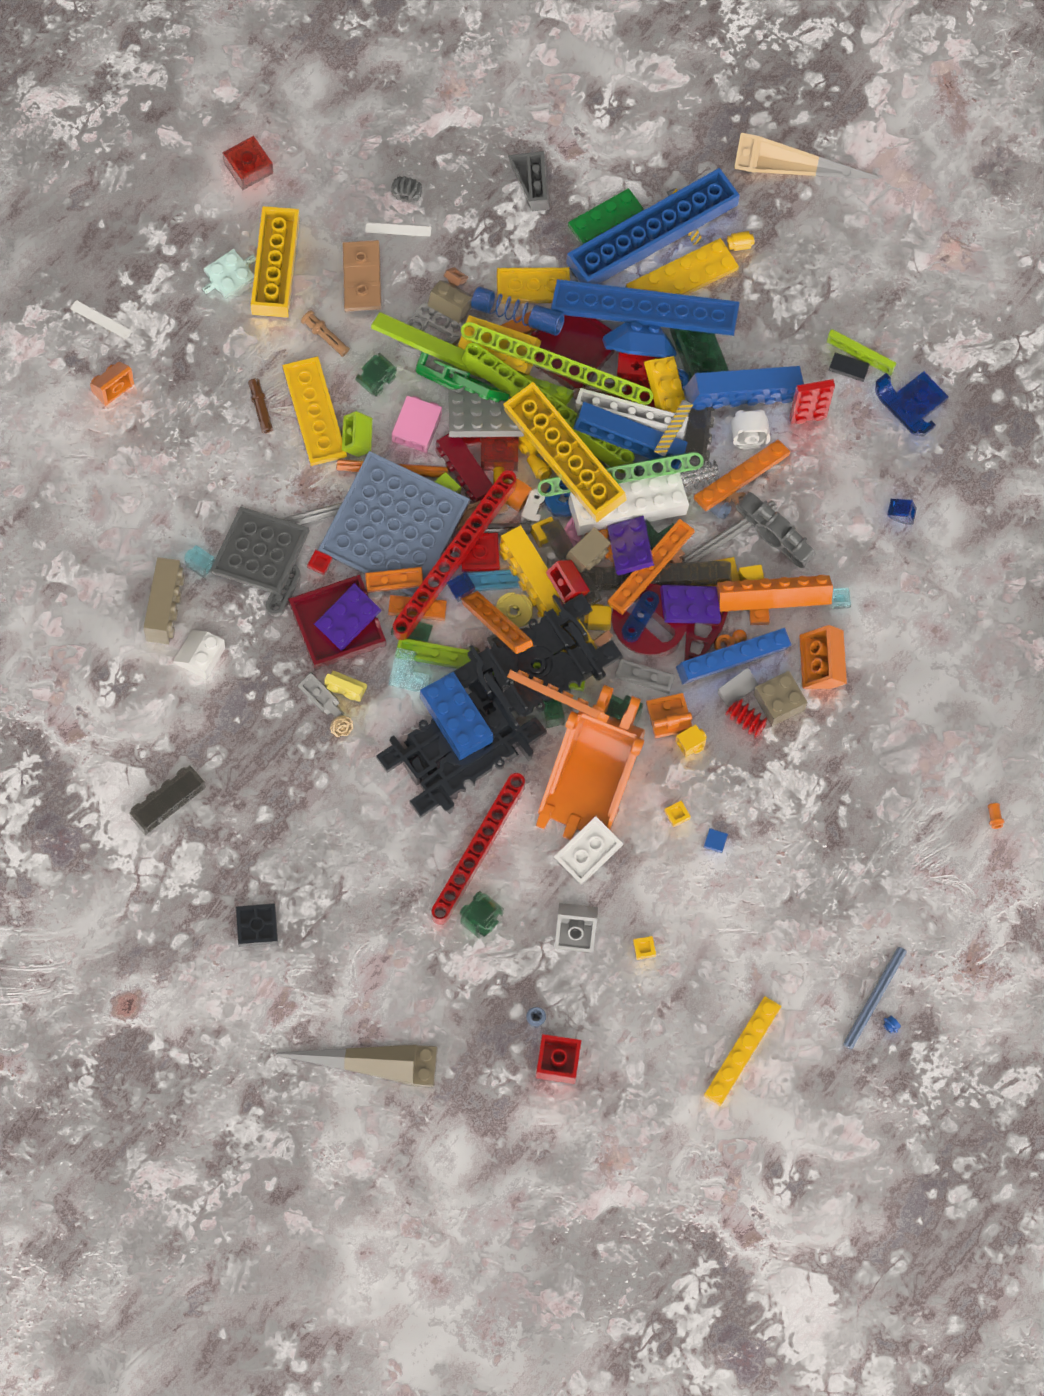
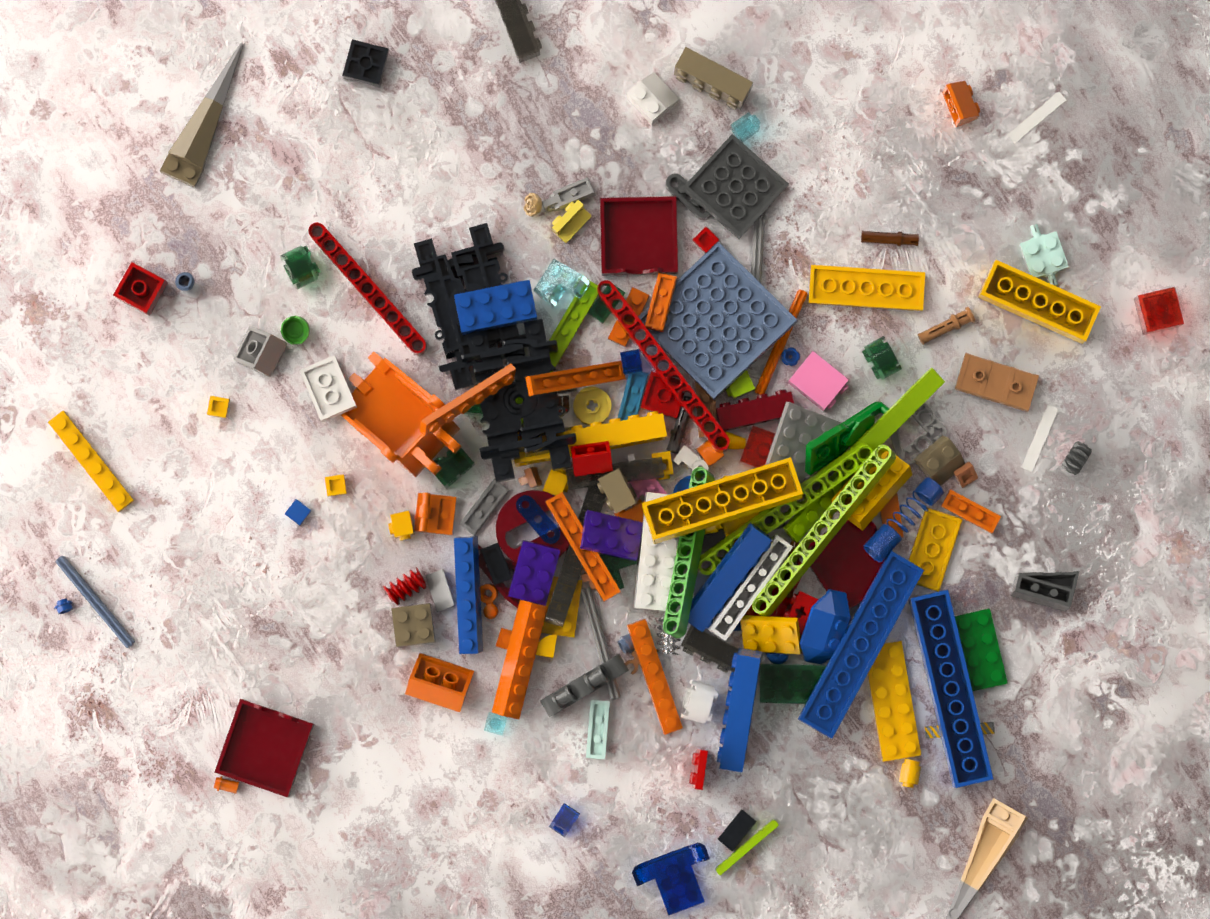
camera: 110 degrees right, 15 degrees up
dark purple plate [314,584,382,651] -> none
lime brick [342,411,373,457] -> none
sticker [654,400,693,456] -> none
none -> dark red piece [214,699,314,798]
none -> bright green hair [280,316,310,344]
none -> black tile [480,543,512,585]
none -> light aqua plate [586,700,610,759]
none -> blue plate [781,347,800,366]
none -> orange plate [941,489,1001,534]

